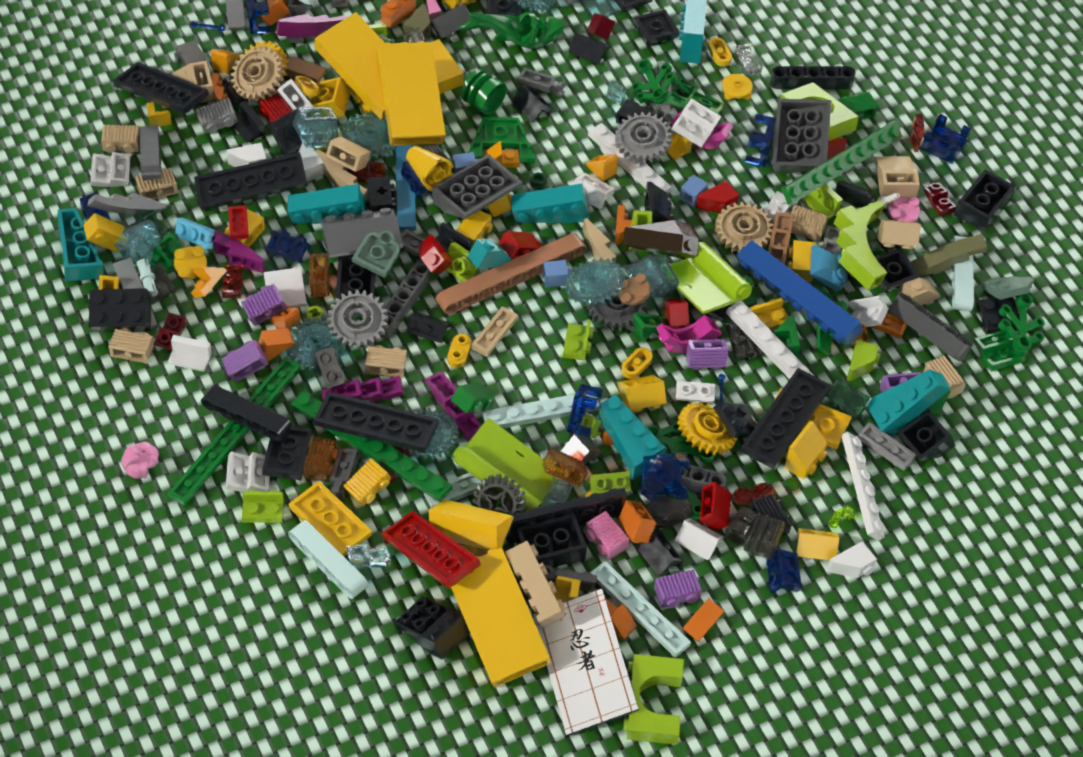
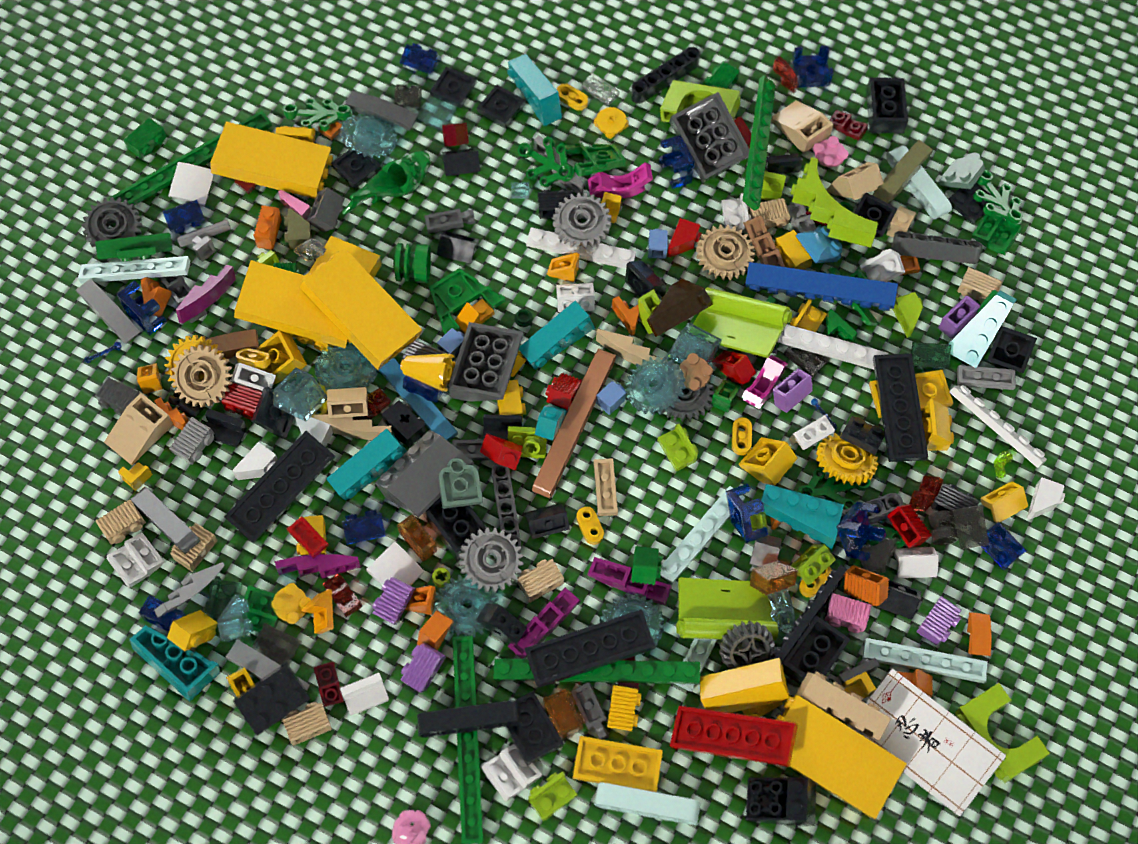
camera: 35 degrees left, 10 degrees up
black plate [113,62,209,115] -> none
light aqua pin [137,259,158,297] -> none
medium azure plate [175,218,215,249] -> none
clear light blue slope [346,544,391,567] -> none
white slope [672,99,721,147] -> none
white piece [876,193,900,208] -> none

